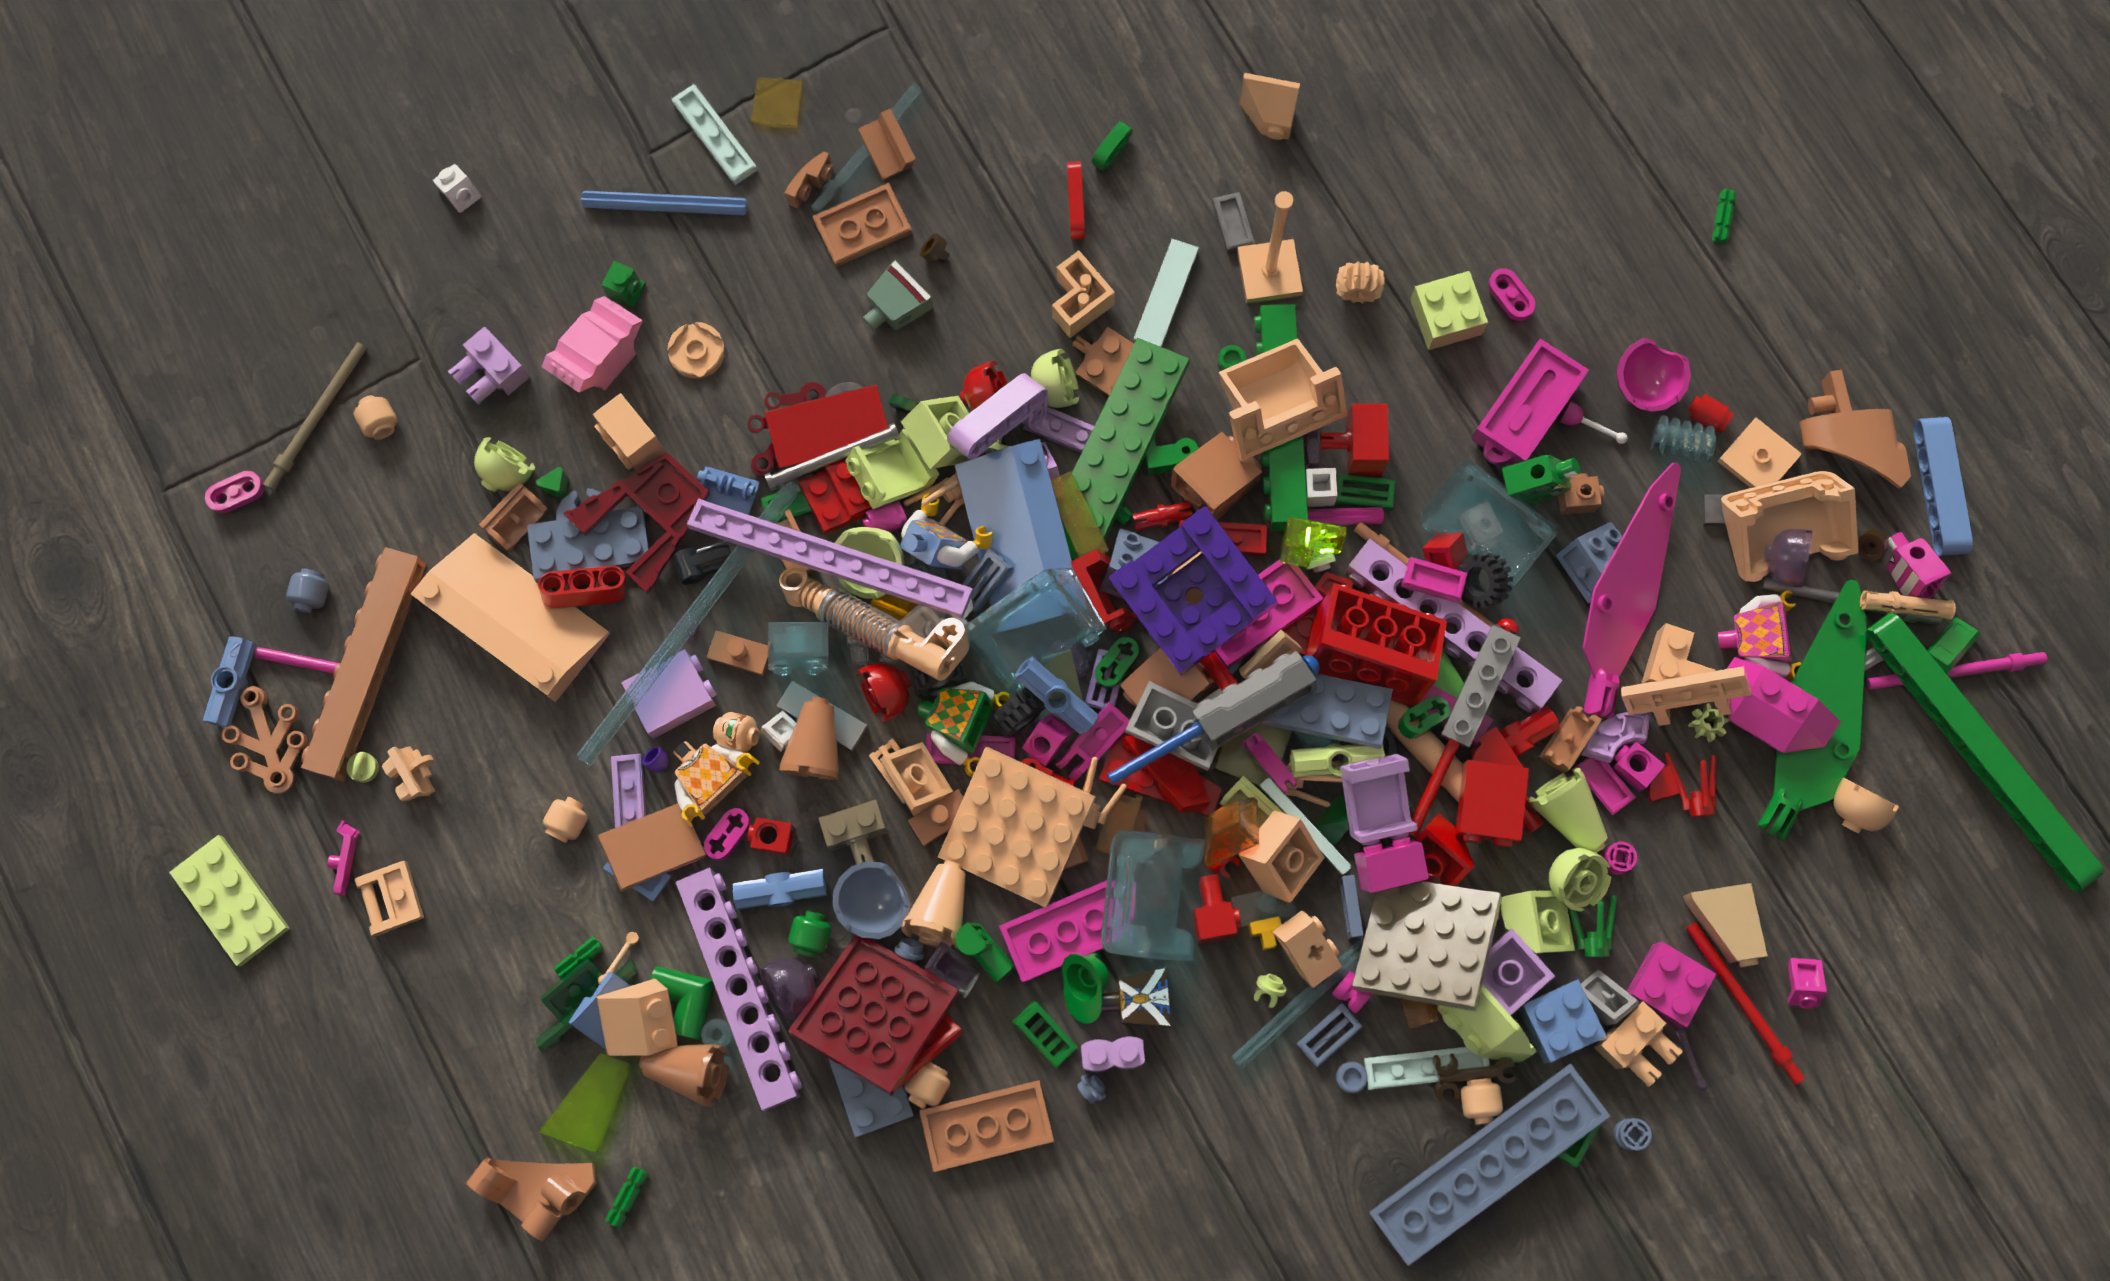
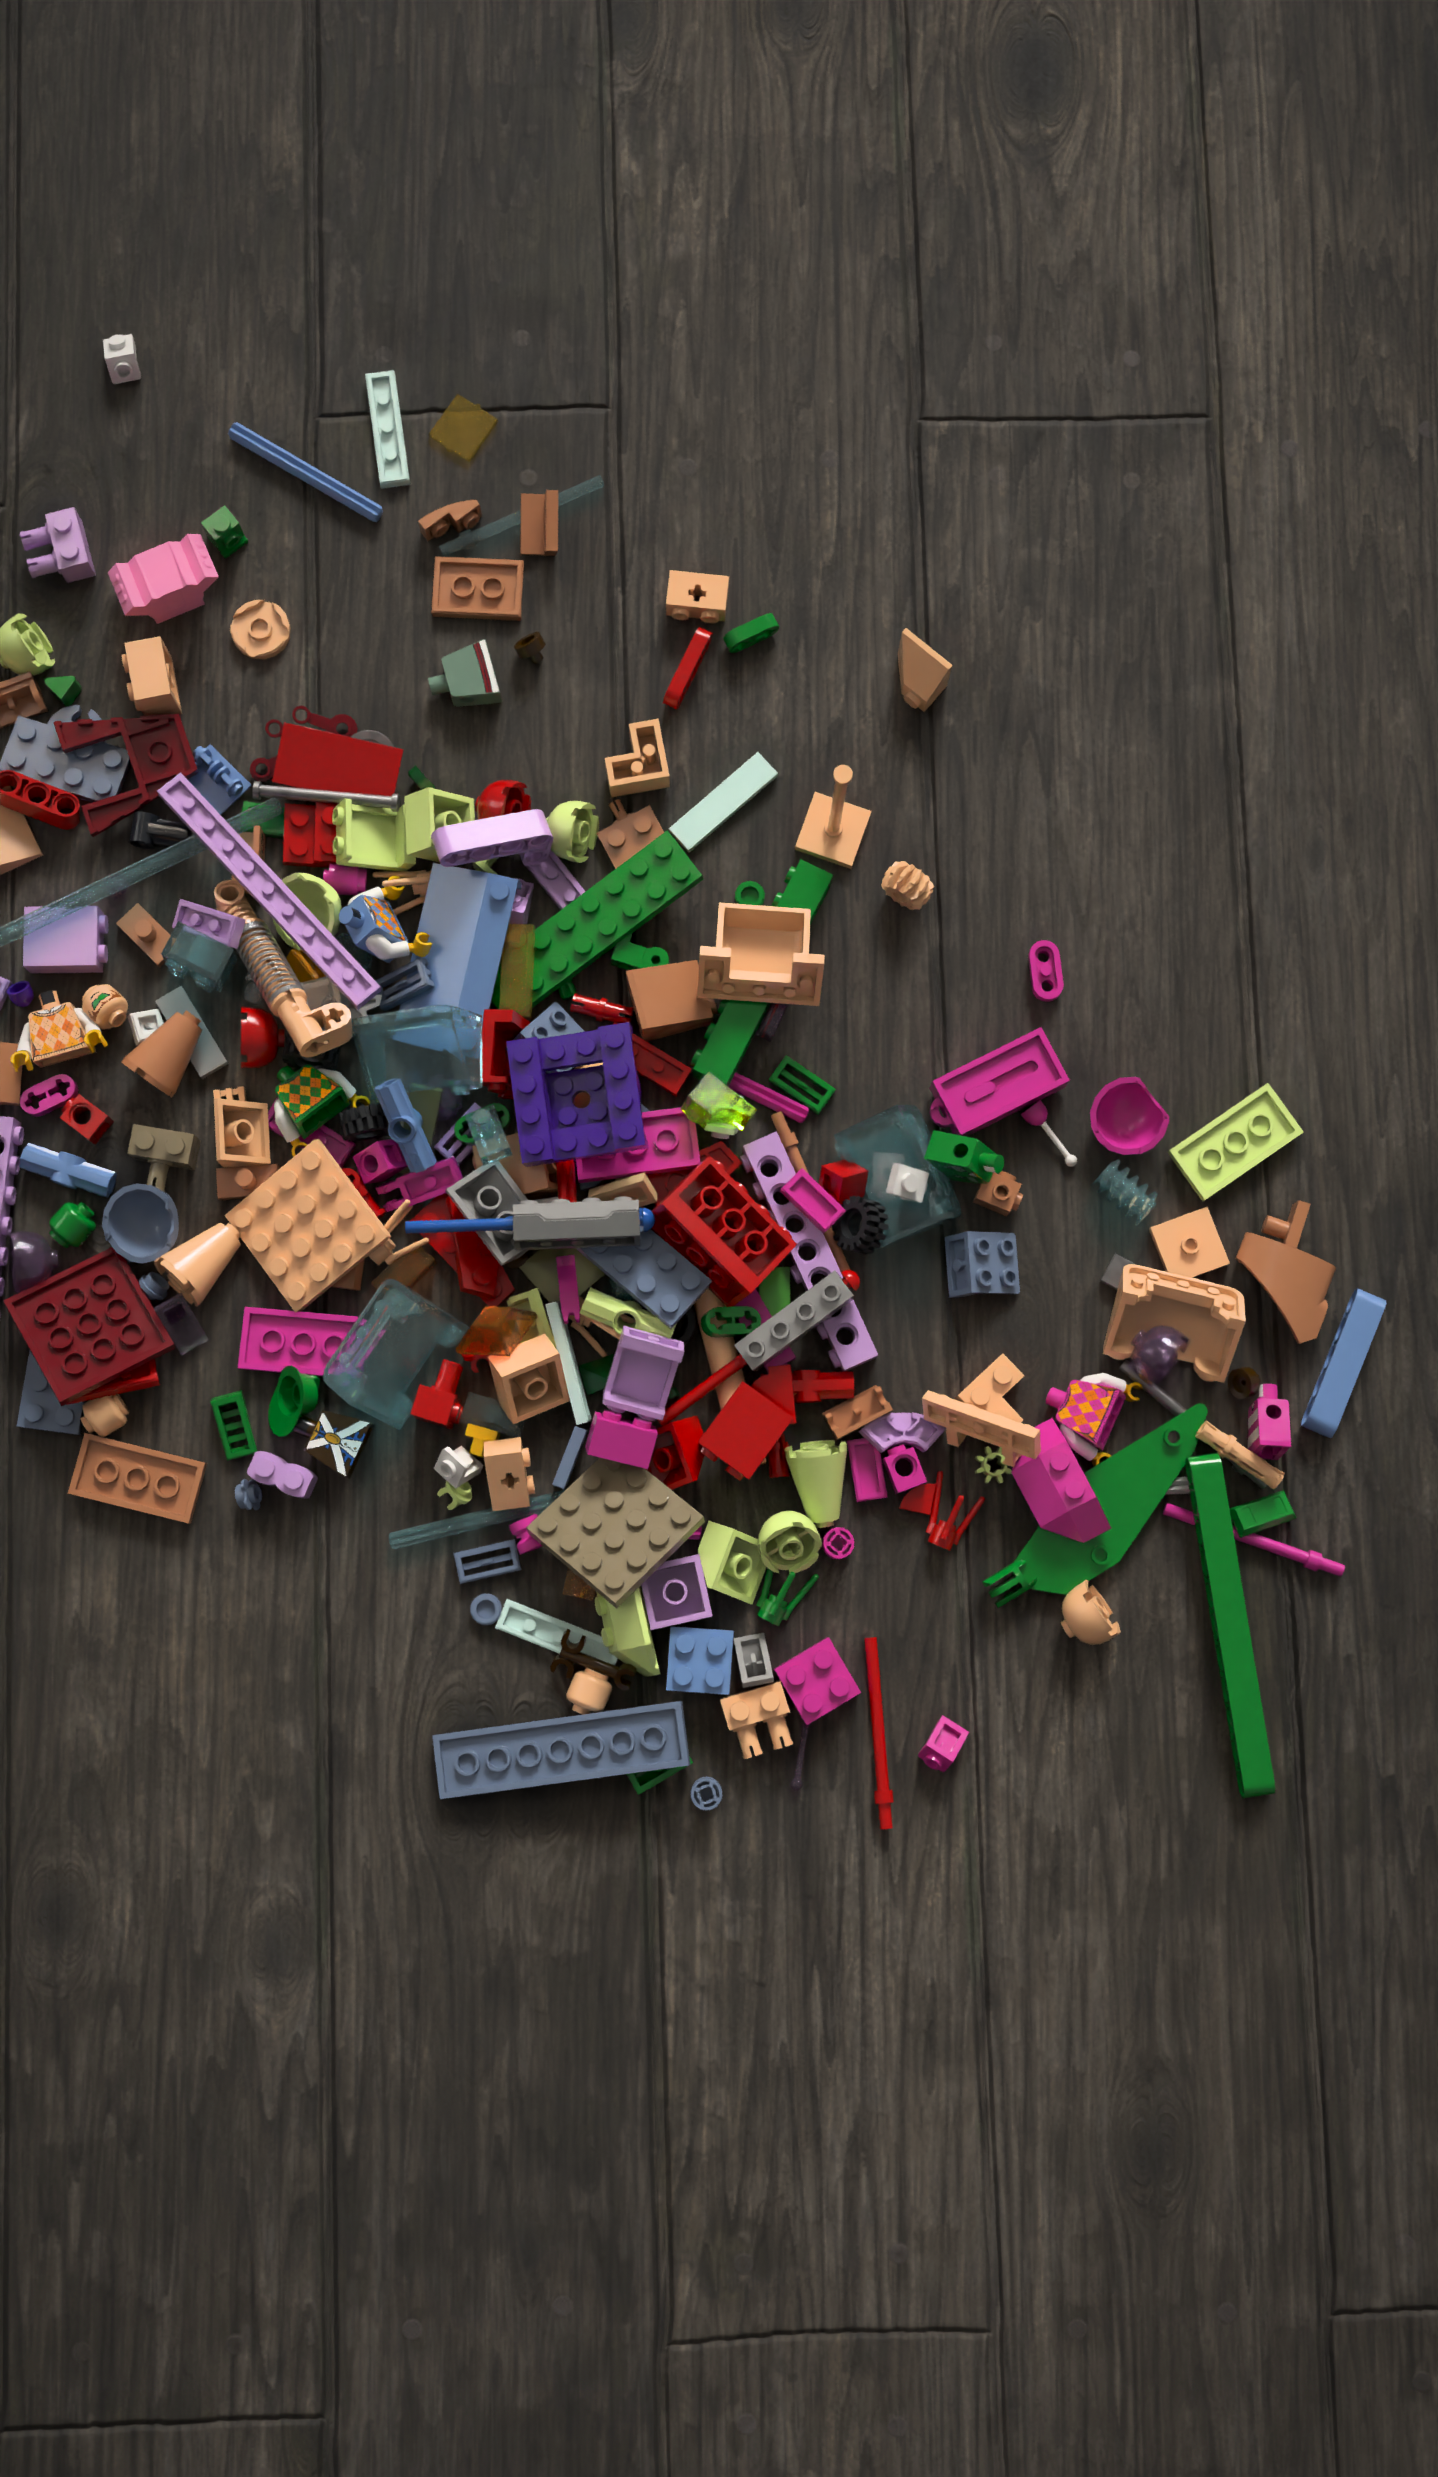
camera: 20 degrees right, 5 degrees up
green brick [955,923,1016,984] -> none
flat silver tile [1212,192,1255,253] -> none
white brick [1305,468,1337,507] -> none
red brick [1320,404,1389,477] -> none
yellowish green brick [1410,271,1488,350] -> none
dark pink wing [1583,463,1681,719] -> none
tan slope [1683,883,1768,967] -> none
red brick [1687,394,1734,433] -> none
green axle [1712,189,1737,244] -> none
none -> lavender tile [172,899,246,949]
none -> white bracket [434,1446,483,1488]
none -> clear light blue tile [465,1104,512,1166]
none -> light nougat brick [666,570,729,623]
none -> white bracket [886,1163,929,1203]
none -> yellowish green plate [1167,1083,1304,1202]

